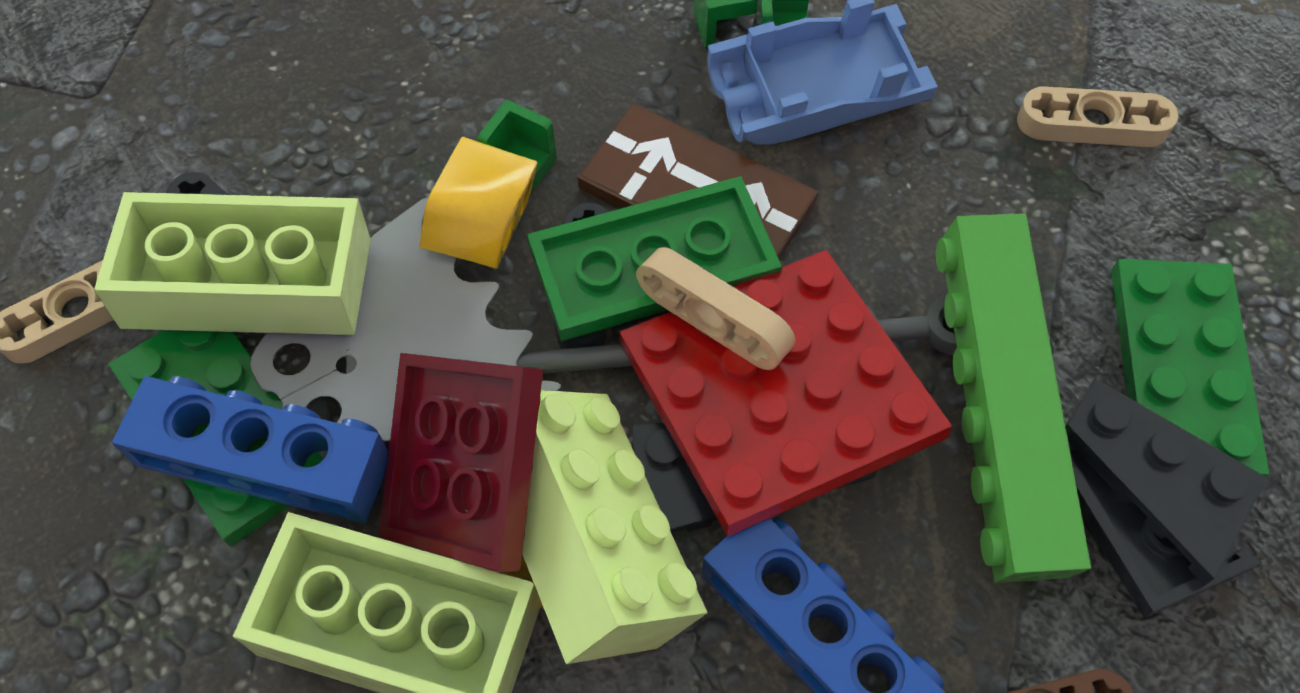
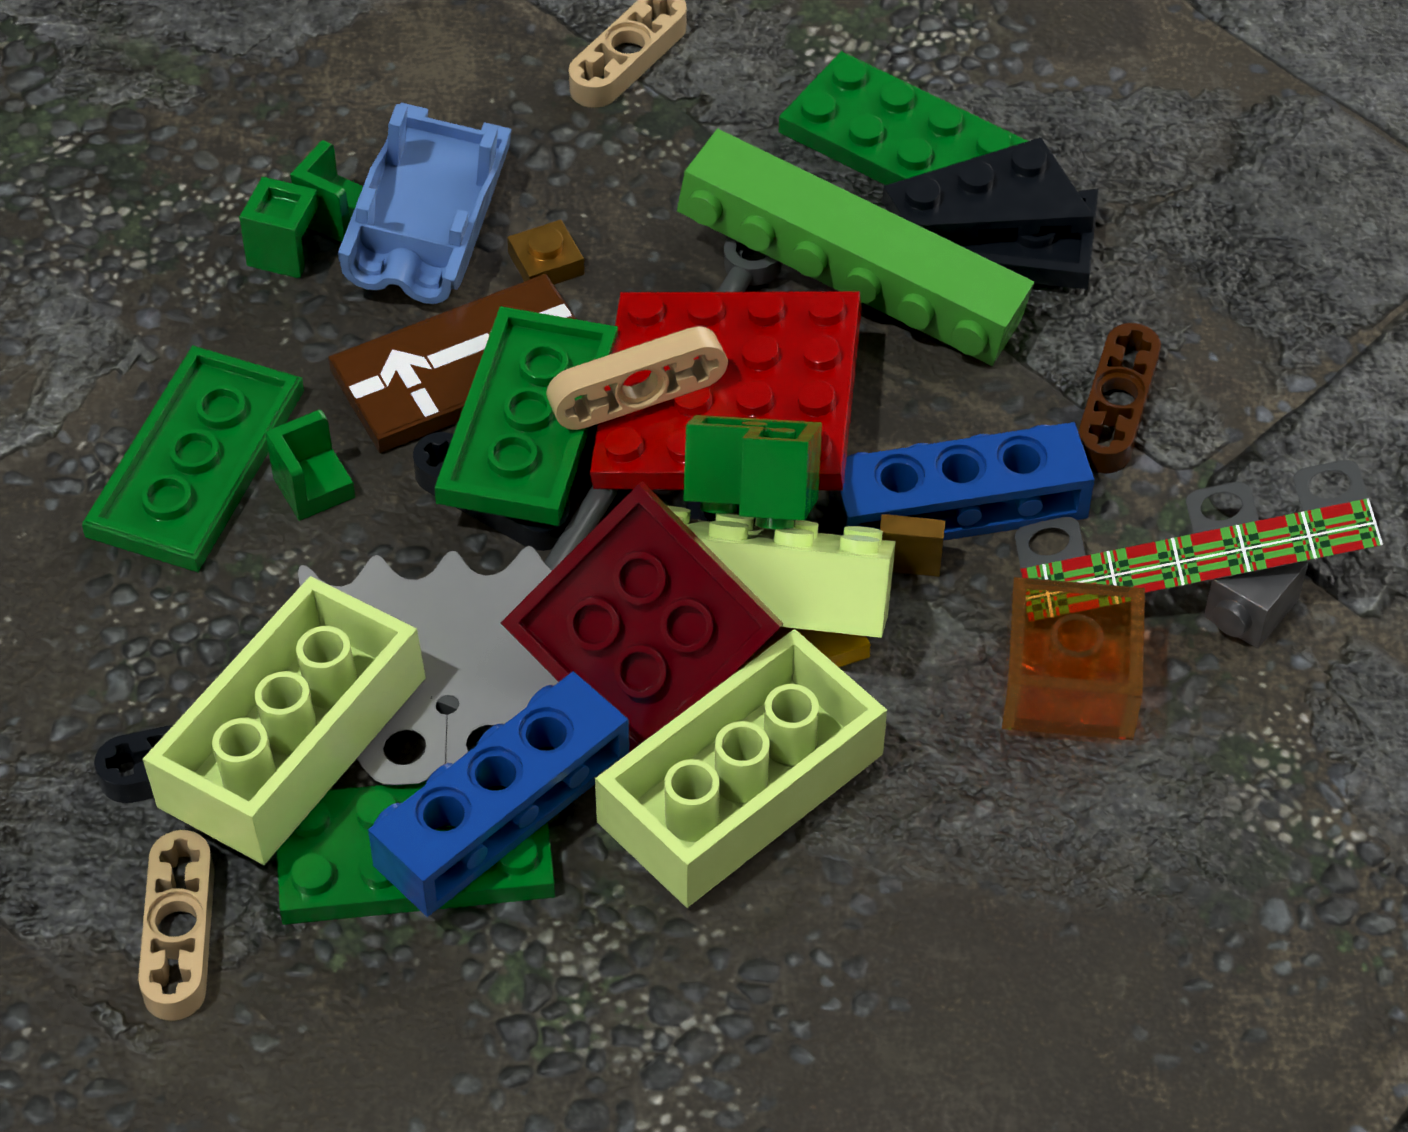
camera: 60 degrees left, 10 degrees down
yellow piece [419,137,537,269] -> none
none -> green tile [82,345,304,572]
none -> pearl gold plate [507,219,585,285]
none -> green brick [683,415,822,529]
none -> pearl gold tile [880,514,945,577]

